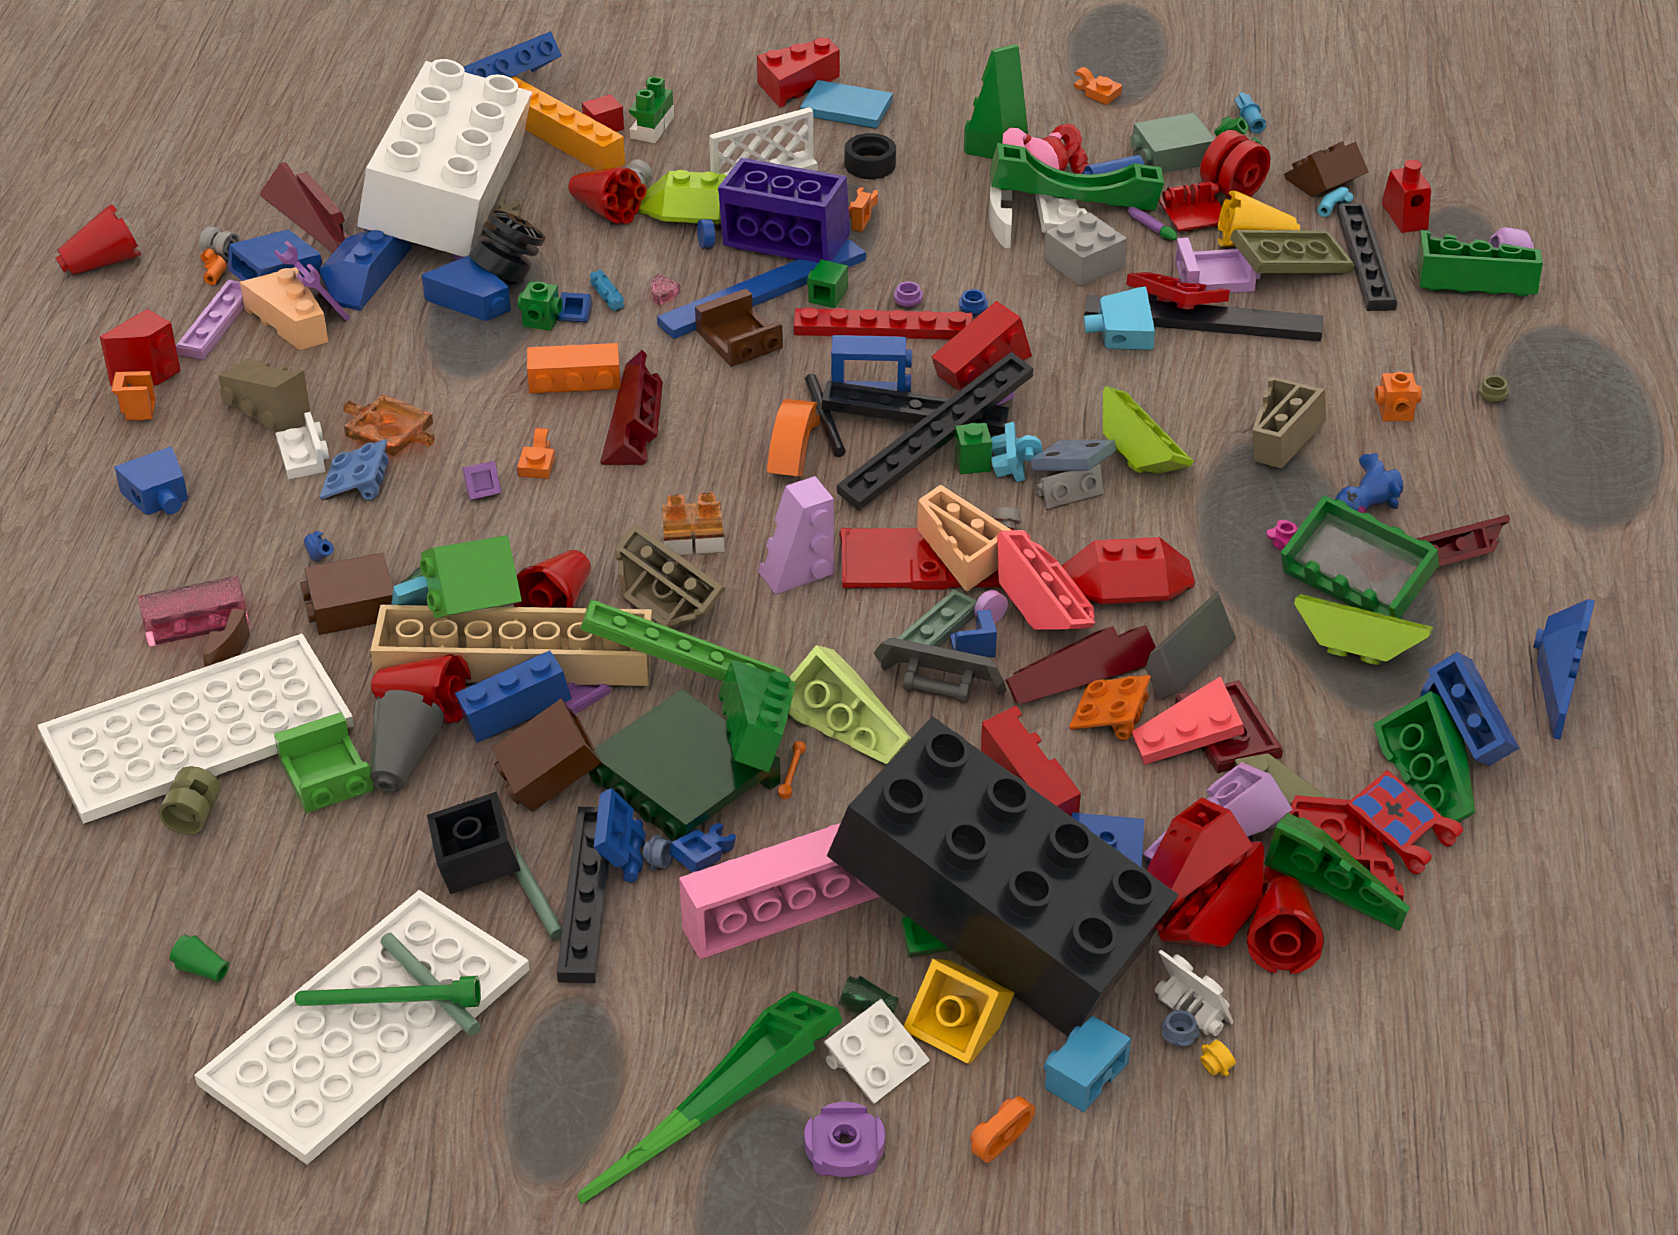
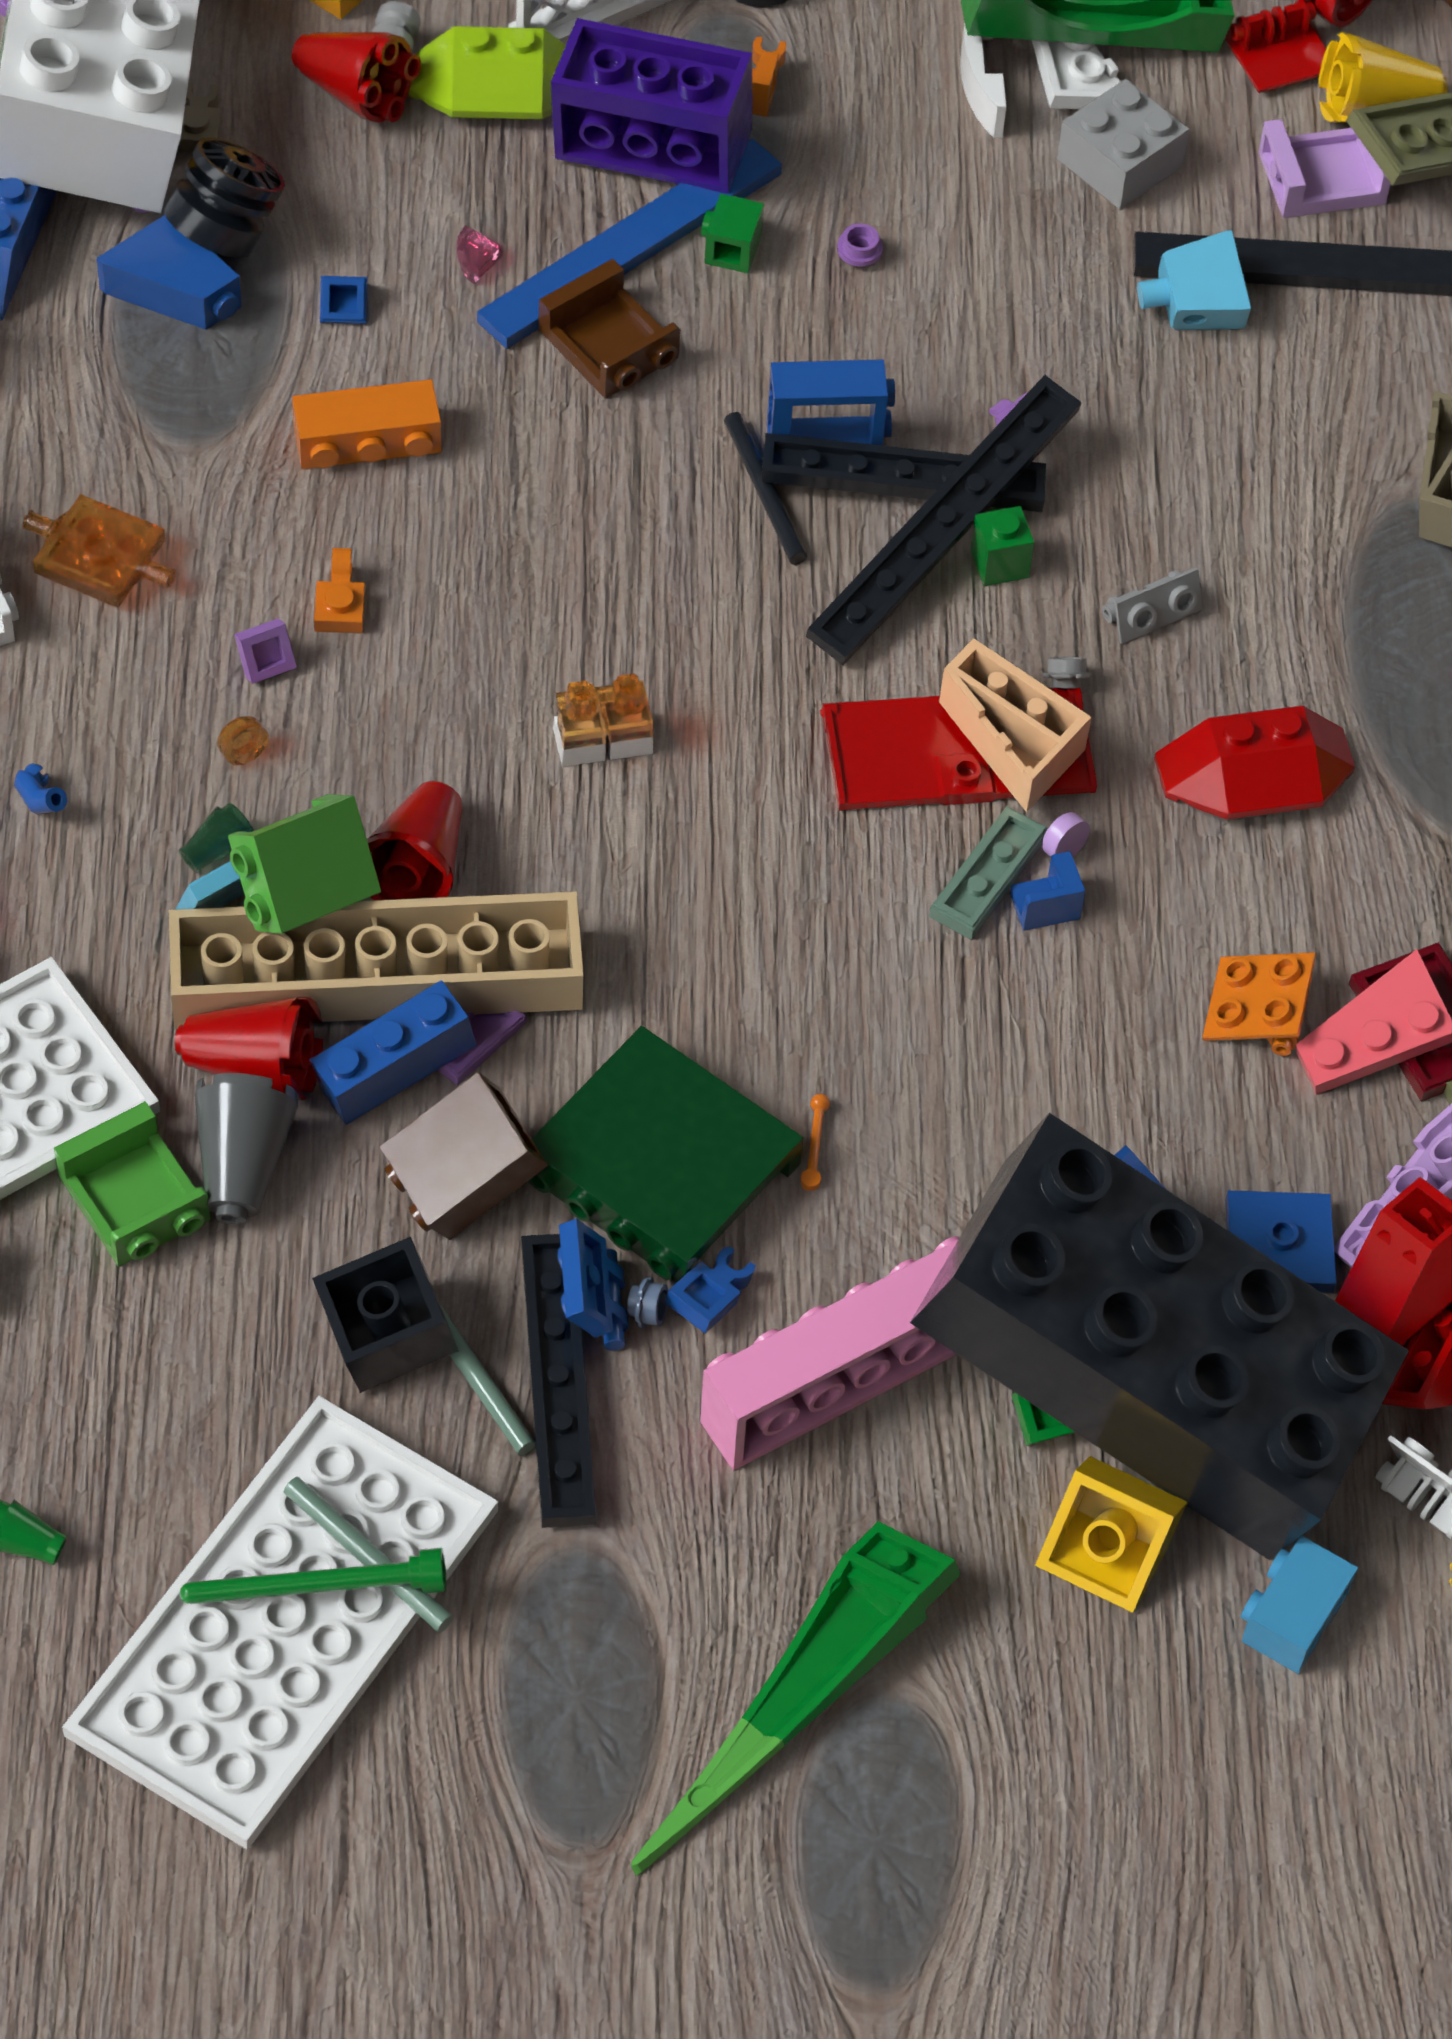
camera: 10 degrees left, 15 degrees up
reddish brown brick [300,553,393,635] -> none
medium blue hinge [320,439,389,500] -> none
green brick [518,281,563,331] -> none
bright green tile [580,599,783,681] -> none
dark azure axle [590,270,625,311] -> none
dark red wedge [600,350,663,465] -> none
dark tan wedge [615,523,726,629] -> none
blue tile [697,219,715,248] -> none
green wedge [718,659,797,773] -> none
lavender wedge [758,476,834,594] -> none
orange arch [767,398,821,476] -> none
yellowish green wedge [789,645,911,764] -> none
red plate [794,307,972,340] -> none
medium lavender plate [804,1102,885,1177] -> none
white hinge [824,999,930,1104] -> none
clear green cone [839,975,899,1014] -> none
dark grey piece [874,638,1007,703] -> none
red wedge [931,301,1032,391] -> none
blue plate [959,289,988,315] -> none
orange plate [970,1096,1036,1163] -> none
red wedge [981,705,1081,817] -> none
medium azure hips [991,422,1042,483] -> none
coral wedge [997,530,1095,630] -> none
dark red wedge [1005,625,1156,704] -> none
sand blue tile [1031,440,1116,471] -> none
lime wedge [1103,386,1194,474] -> none
red wing [1126,272,1230,309] -> none
medium lavender piece [1128,207,1177,240] -> none
dark grey piece [1146,591,1236,699] -> none
sand blue plate [1161,1010,1200,1046] -> none
none -> clear orange tile [217,716,269,765]

